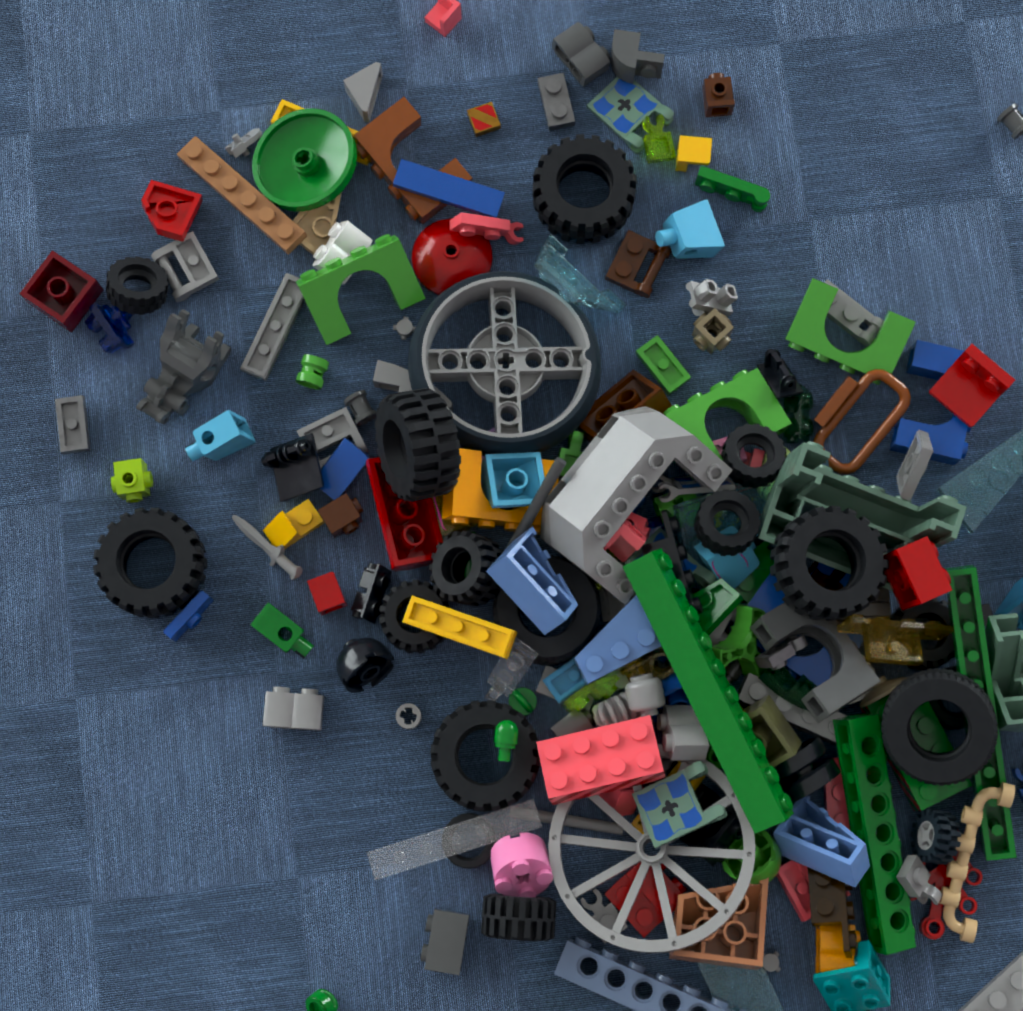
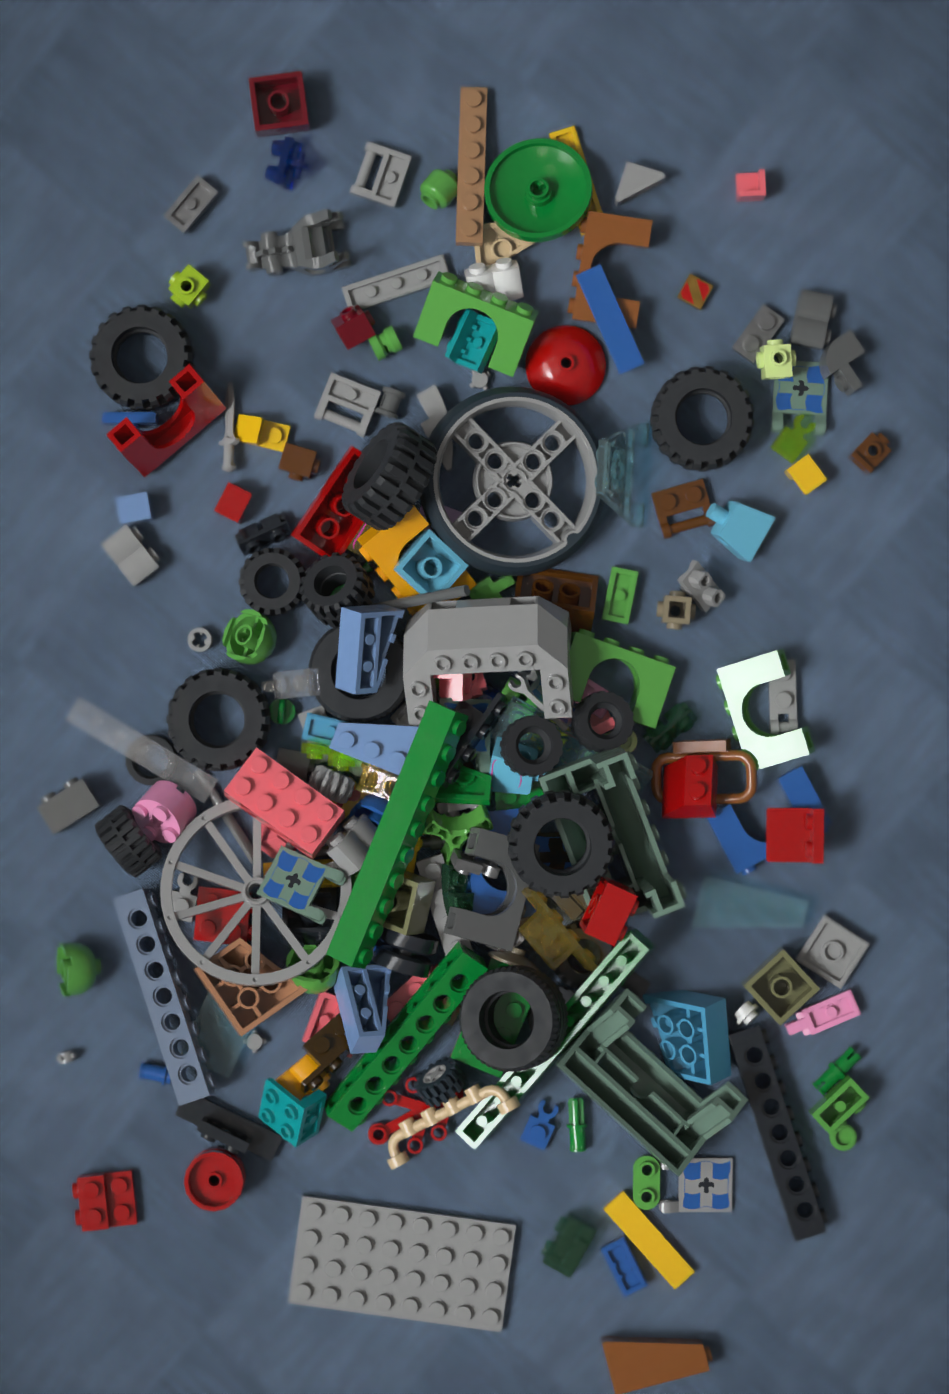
camera: 55 degrees right, 10 degrees up
black tyre [106,256,168,315] -> none
red plate [141,180,203,242] -> none
medium azure torso [185,410,256,461] -> none
light grey piece [225,128,262,158] -> none
green torso [250,602,314,659] -> none
black hinge [261,433,324,502] -> none
blue slope [320,438,370,500] -> none
black cylinder [336,638,394,693] -> none
yellow tile [402,595,517,660] -> none
coral plate [450,212,524,245] -> none
green cylinder [494,720,518,762] -> none
light grey head [625,673,666,717] -> none
green plate [695,166,770,212] -> none
black hinge [757,348,803,399] -> none
light grey plate [896,430,933,501] -> none
light grey plate [896,855,942,905] -> none
none -> red arch [106,364,227,478]
none -> medium blue panel [115,492,155,524]
none -> bright green cylinder [222,609,277,665]
none -> dark red brick [330,305,376,350]
none -> bright green head [420,169,458,210]
none -> teal bracket [445,308,498,374]
none -> red slope [662,755,718,819]
none -> yellowish green brick [756,339,796,380]

